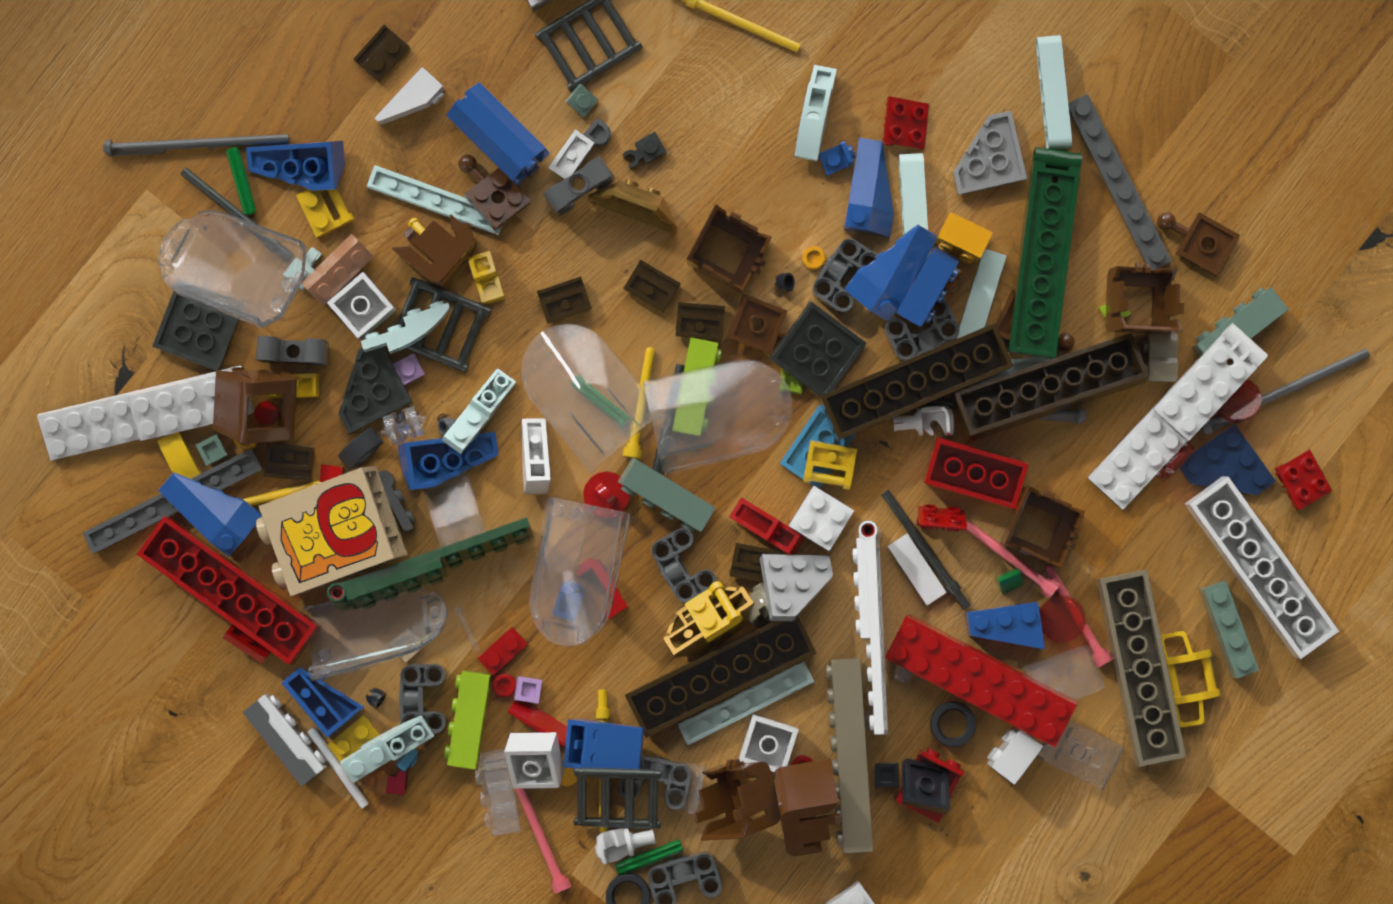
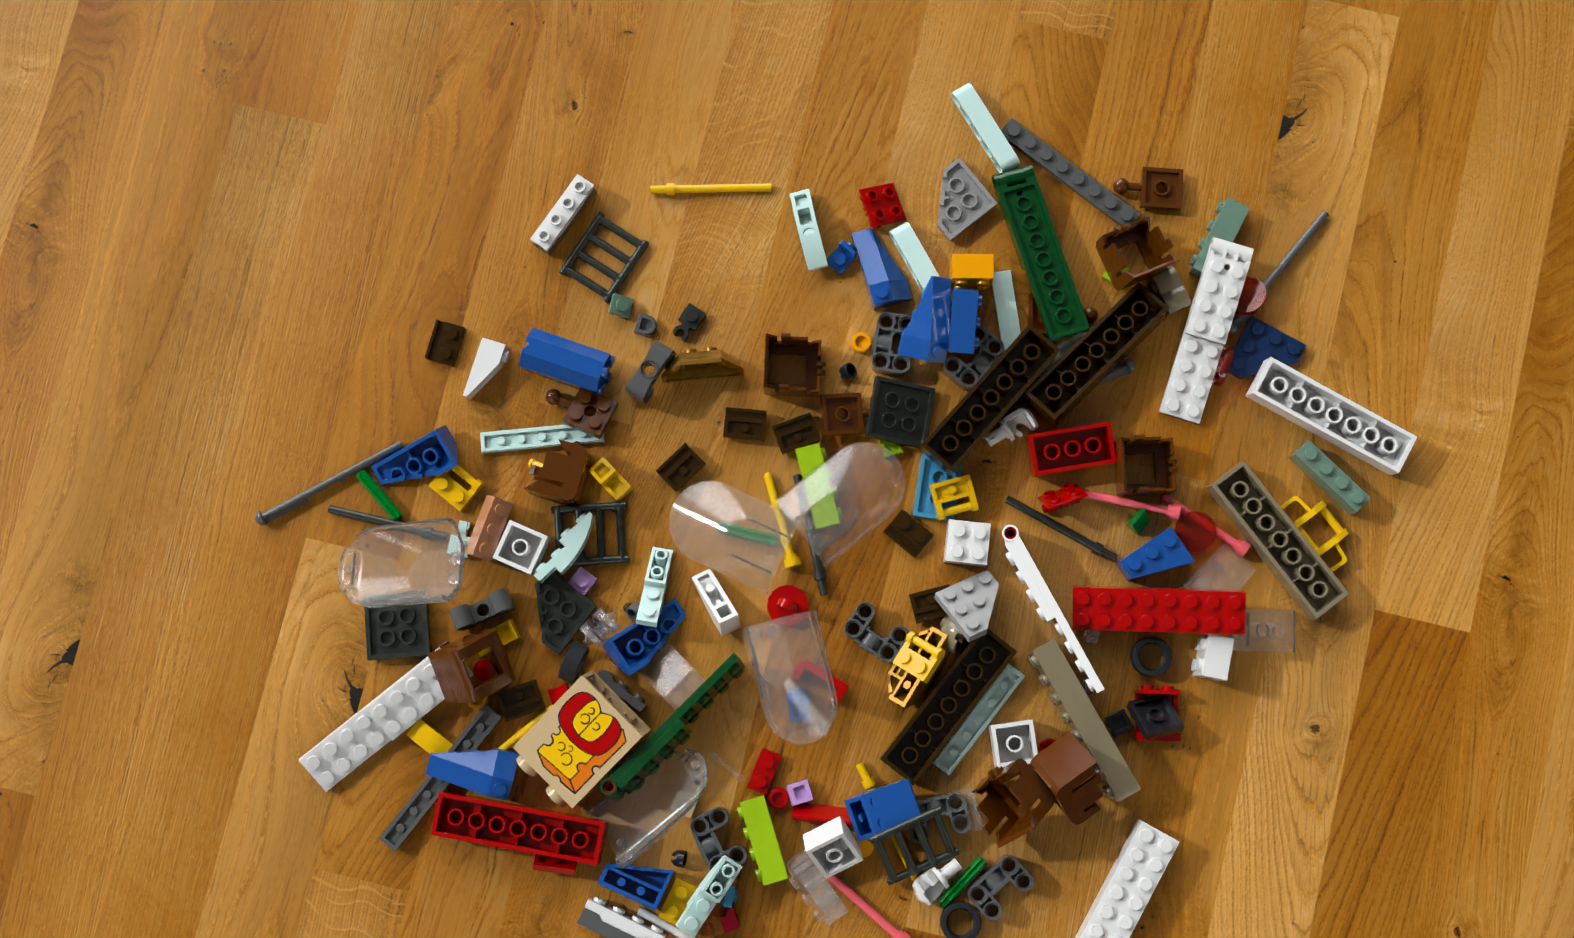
camera: 25 degrees left, 5 degrees down
sand green plate [196,434,229,466] -> none
white plate [548,129,595,180] -> none
sand green brick [618,458,715,533] -> none
red slope [729,497,806,555] -> none
white tile [887,534,947,605] -> none
red hinge [1274,449,1332,510] -> none
none -> dark brown plate [883,509,934,559]

